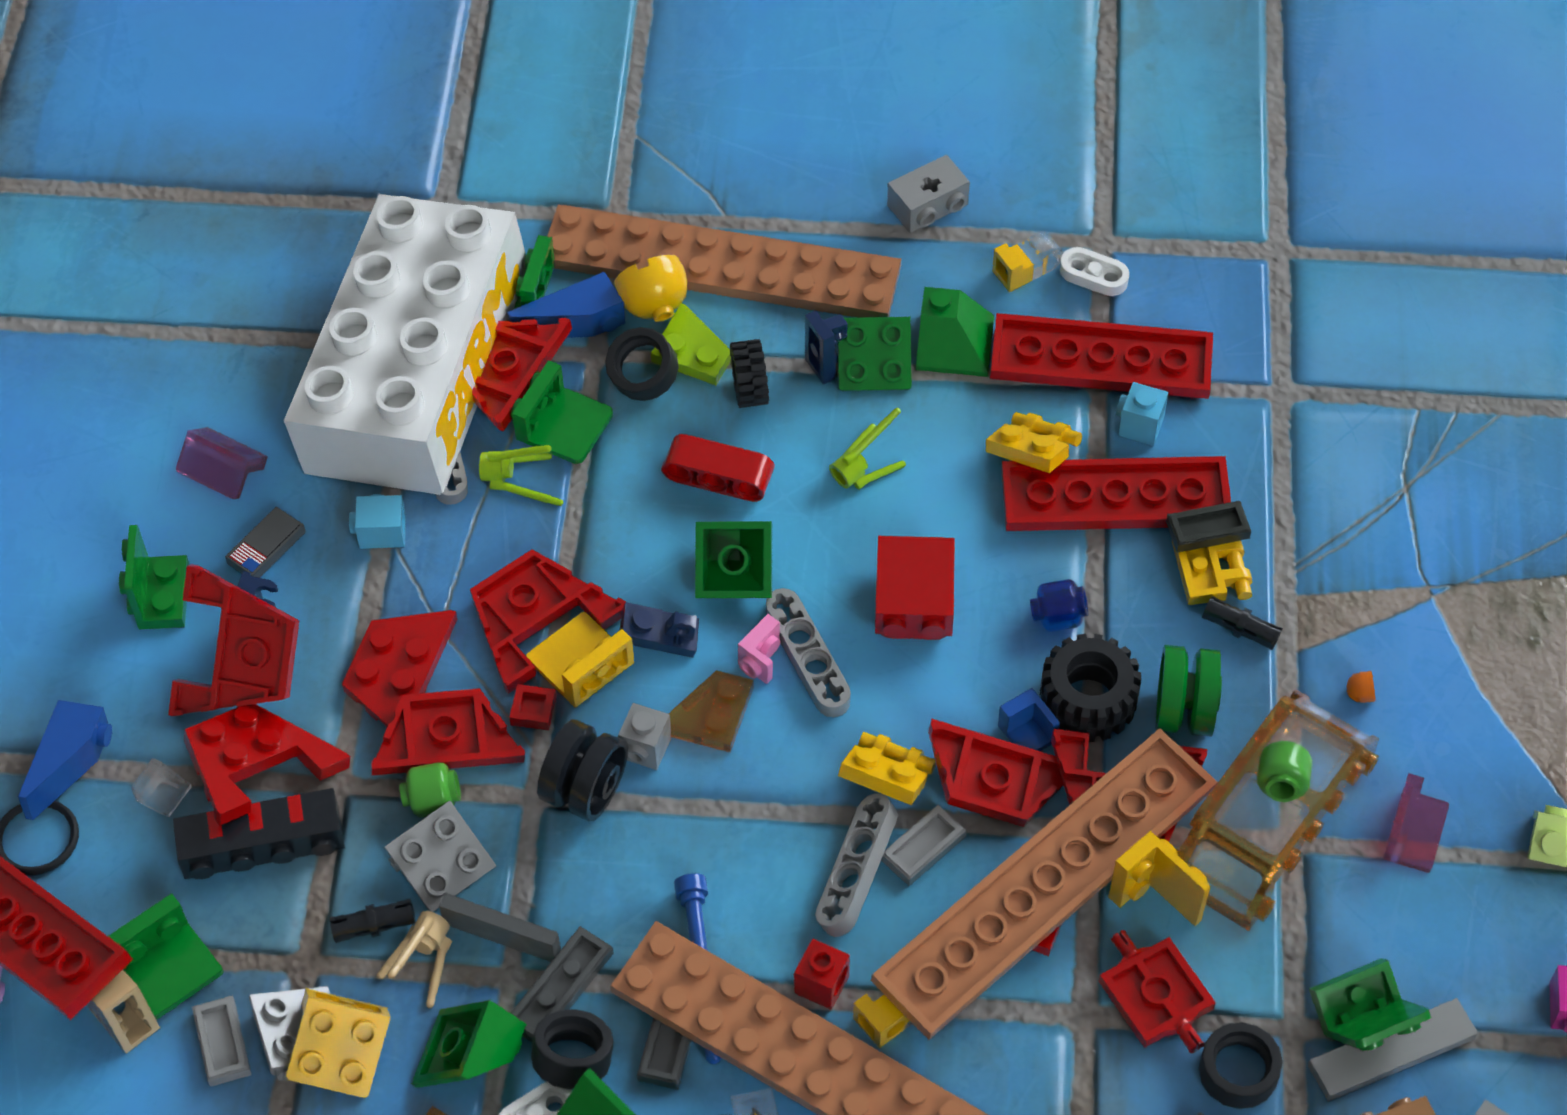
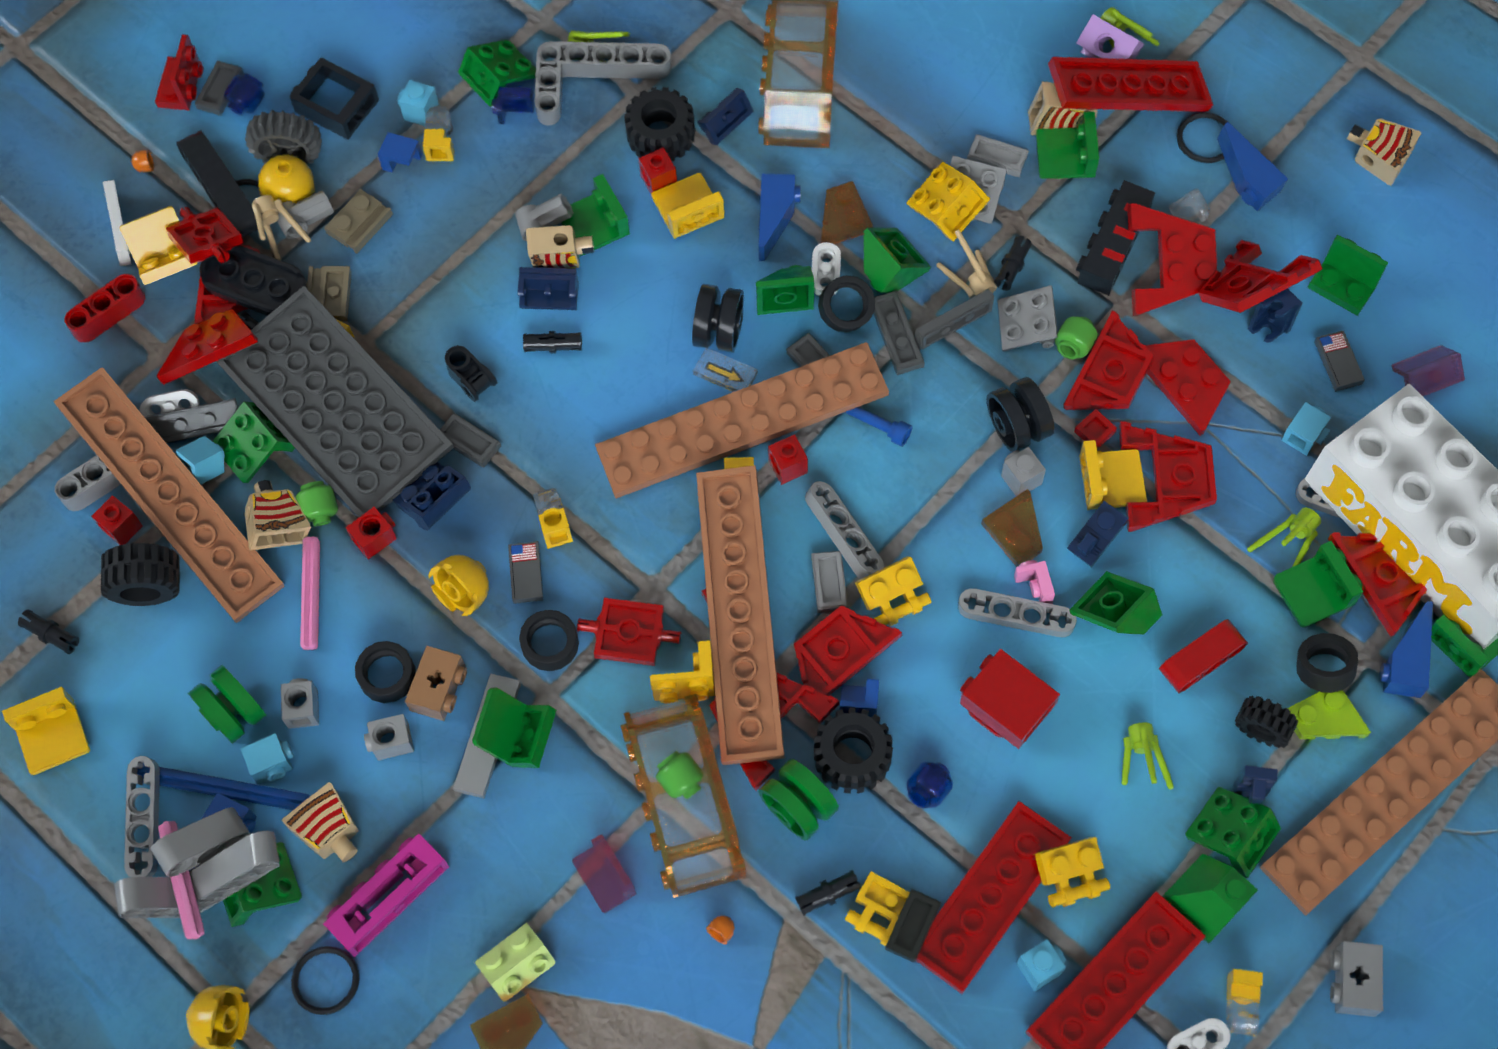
camera: 130 degrees right, 10 degrees up
yellow cylinder [614,255,688,322] -> none

